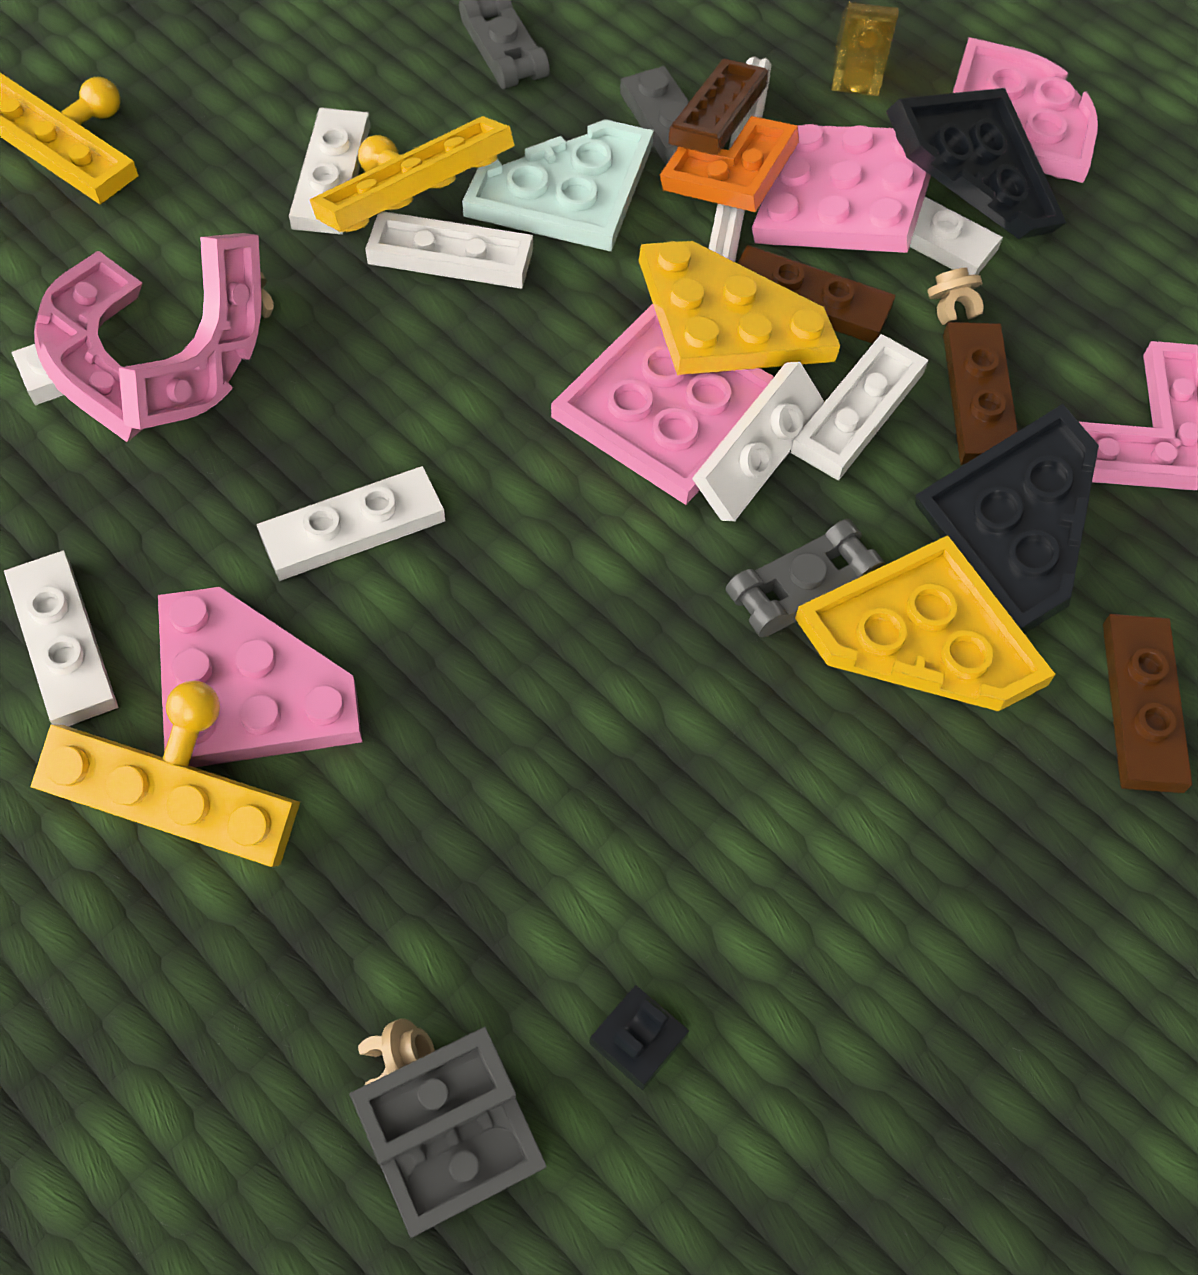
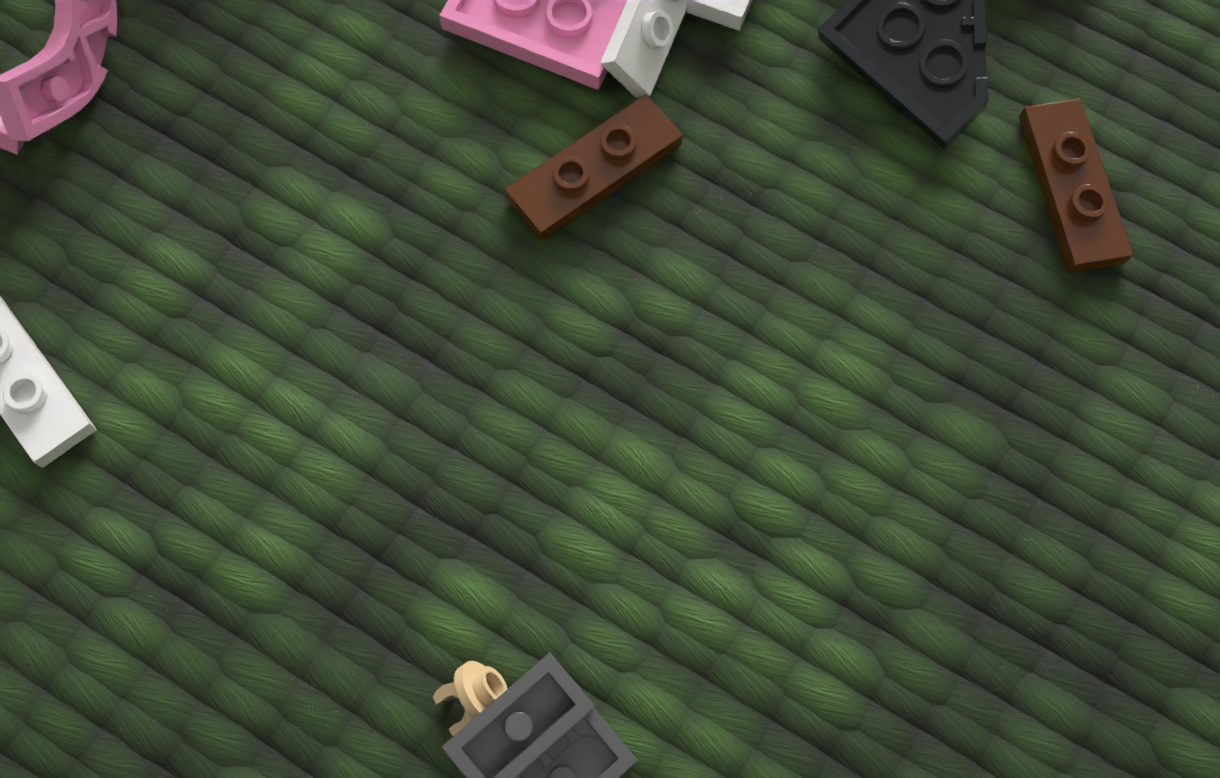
camera: 15 degrees left, 10 degrees up
yellow plate [31,680,300,867] -> none
bright pink plate [158,587,362,767] -> none
white plate [257,466,445,581] -> none
black tile [590,985,689,1091] -> none
dark grey plate [725,519,886,638] -> none
yellow plate [795,535,1056,711] -> none
none -> reddish brown plate [505,94,683,241]

